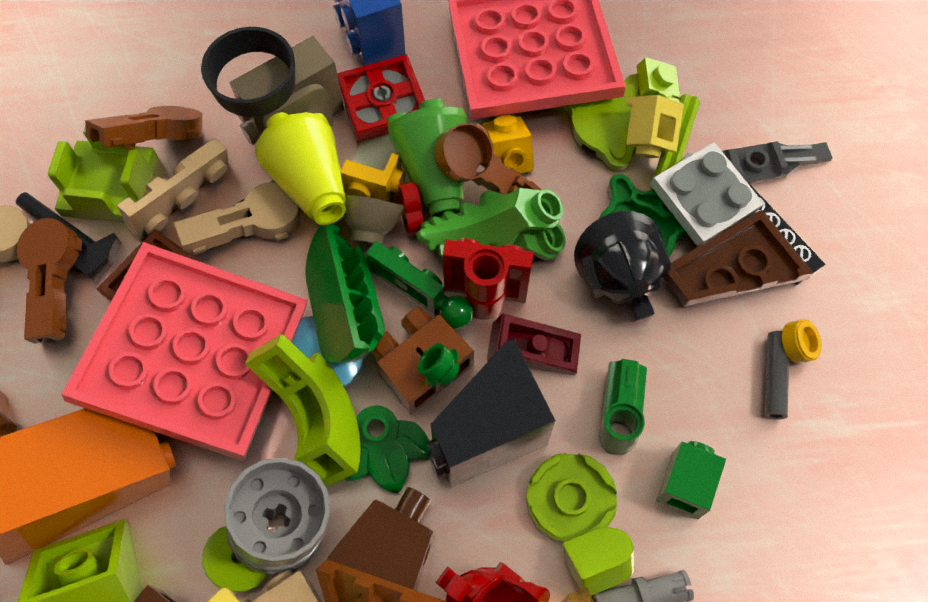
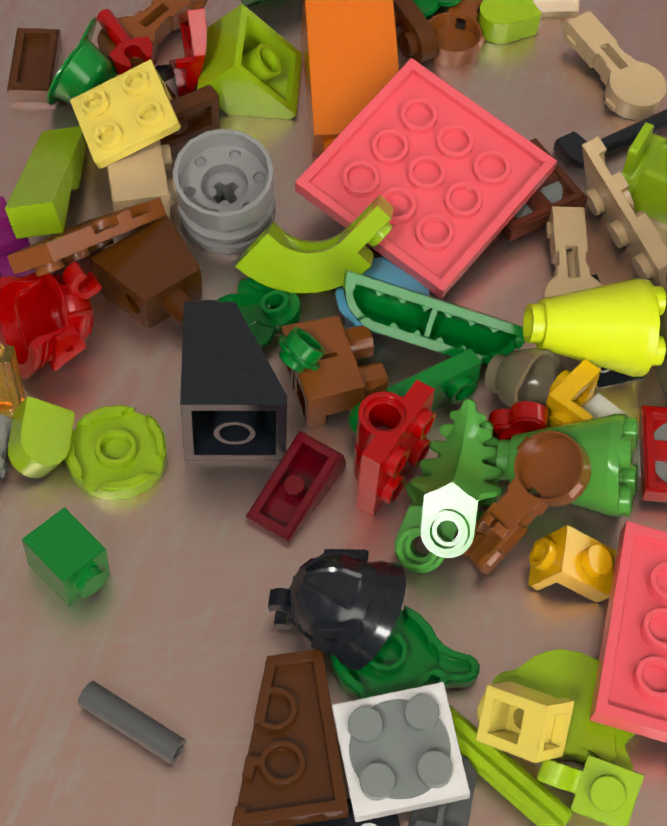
camera: 110 degrees right, 10 degrees down
dark orange piece [17,218,82,344] -> none
green piece [598,359,647,455] -> none
yellow tile [782,319,822,364] -> none

